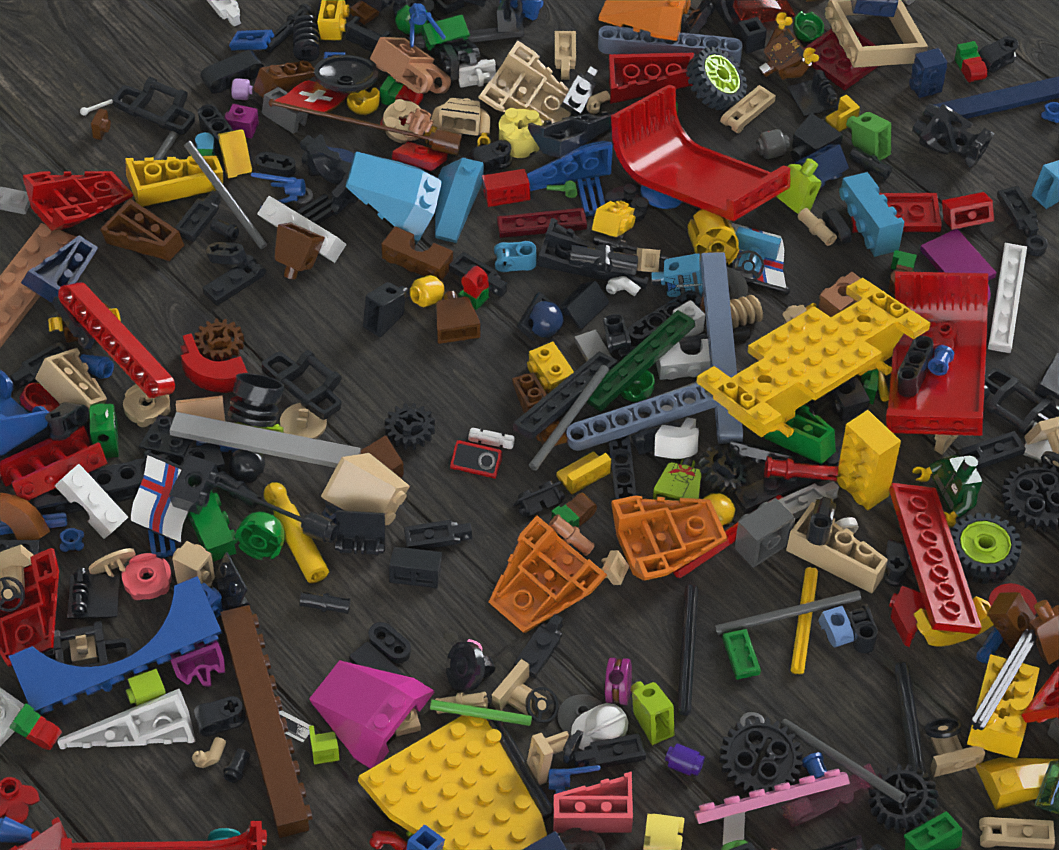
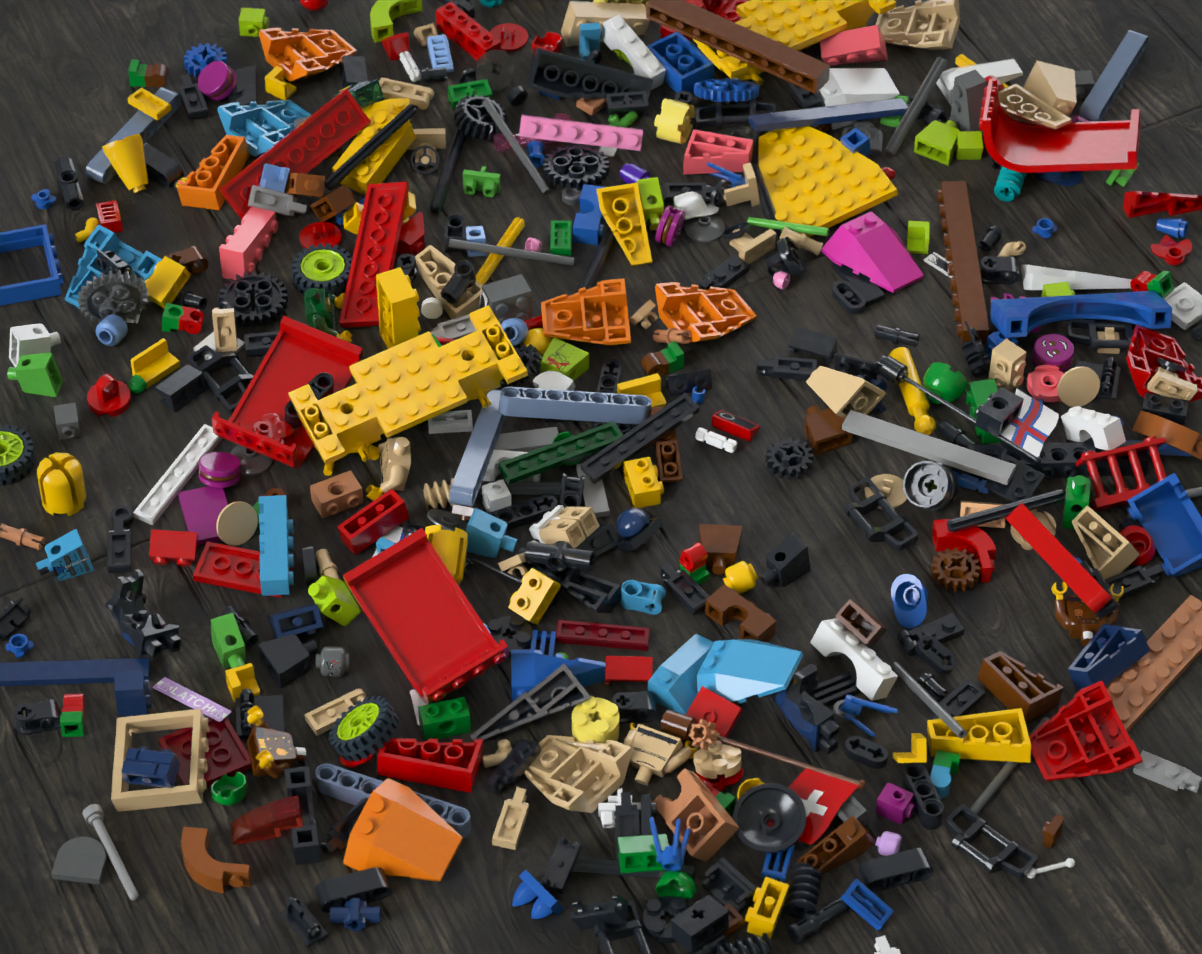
camera: 165 degrees left, 5 degrees down
black piece [45,402,89,441] -> none
dark grey piece [529,365,609,471] -> none
blue bush [928,345,954,376] -> none
none -> lavender sticker [153,677,232,722]
none -> tan piece [216,501,258,546]
none -> red brick [337,489,410,556]
none -> bright green hips [463,166,501,197]
none -> medium blue head [500,318,528,346]
none -> bright pink hinge [525,237,542,252]
none -> tan hips [529,505,599,548]
none -> blue arch [573,184,606,245]
none -> yellow wedge [596,182,652,266]
none -> blue hand [692,387,706,404]
none -> blue piece [891,574,928,629]
none -> black axle [947,490,1065,532]
none -> blue plate [1032,218,1057,239]
none -> magenta head [1033,334,1074,372]

